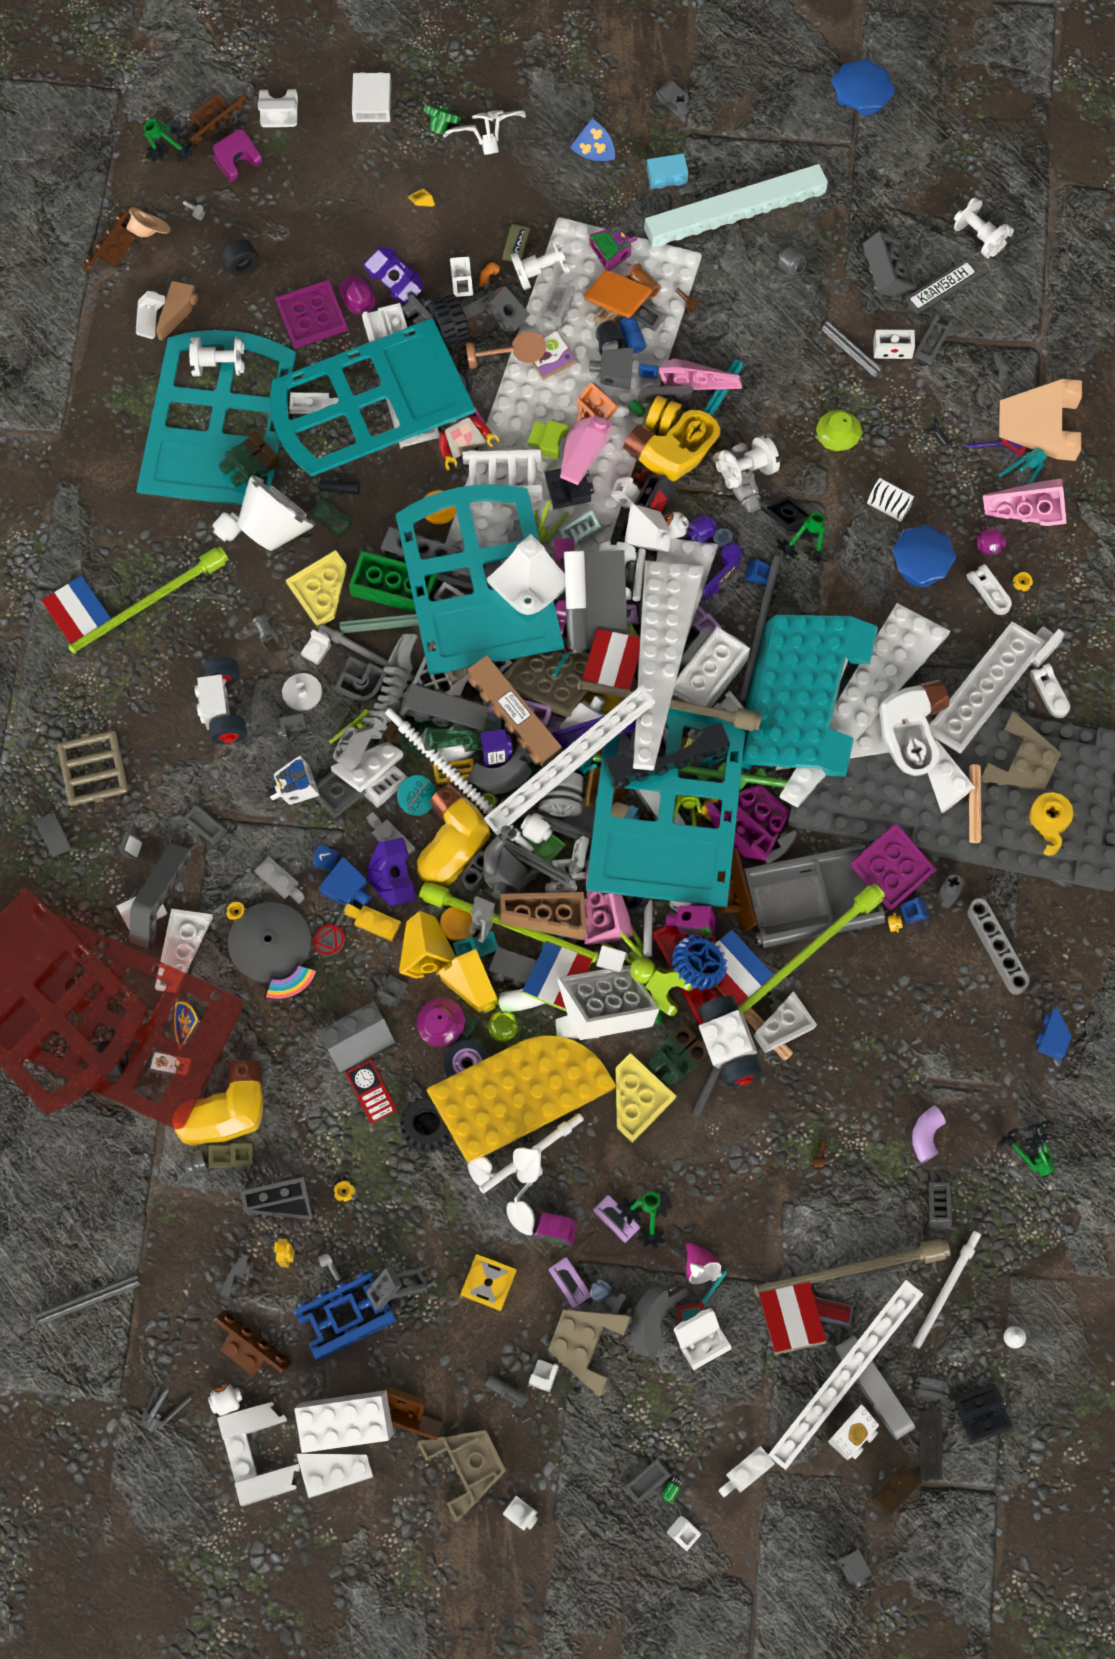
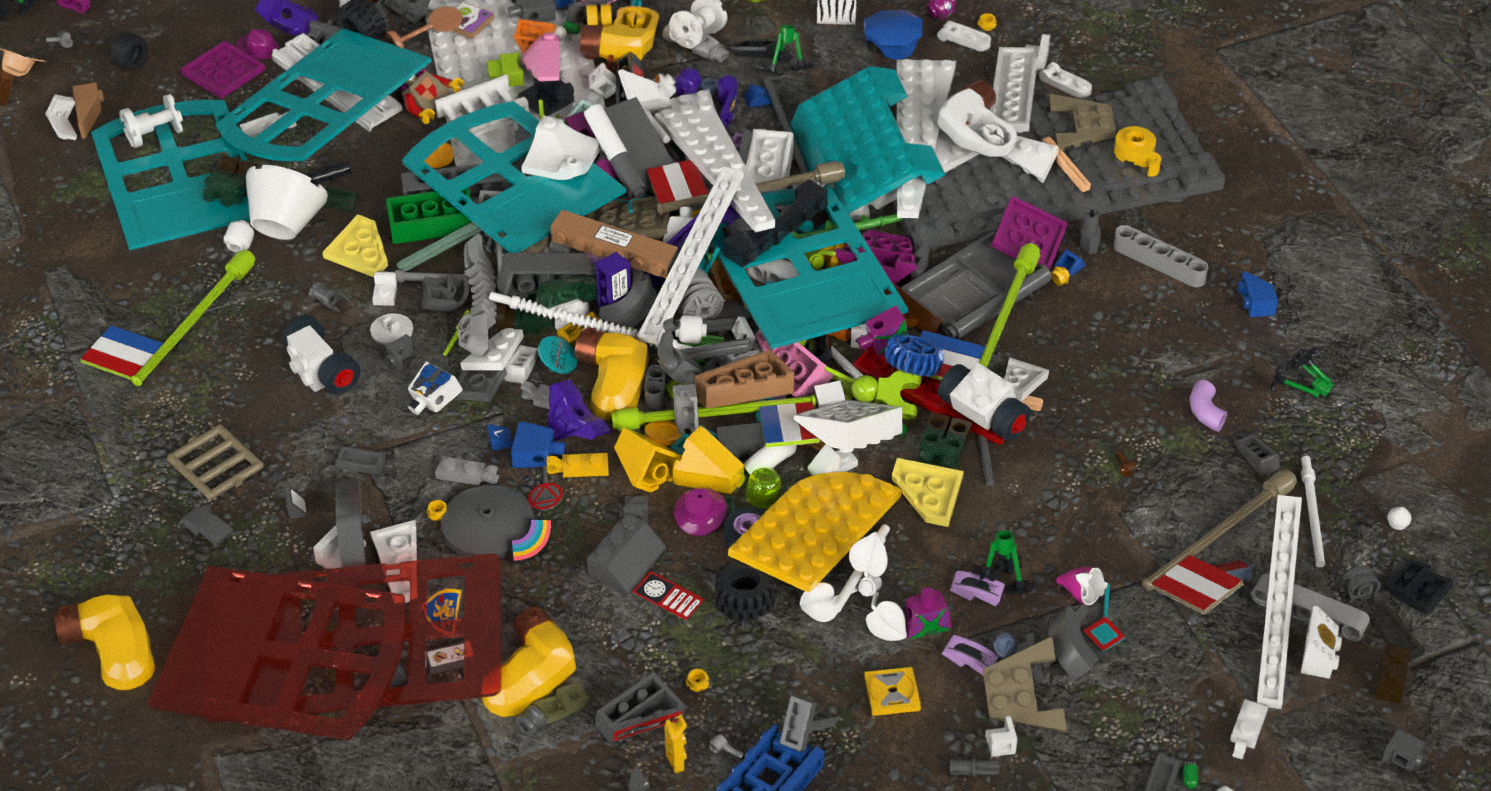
camera: 30 degrees left, 25 degrees down
white bracket [674,1308,732,1370] -> none

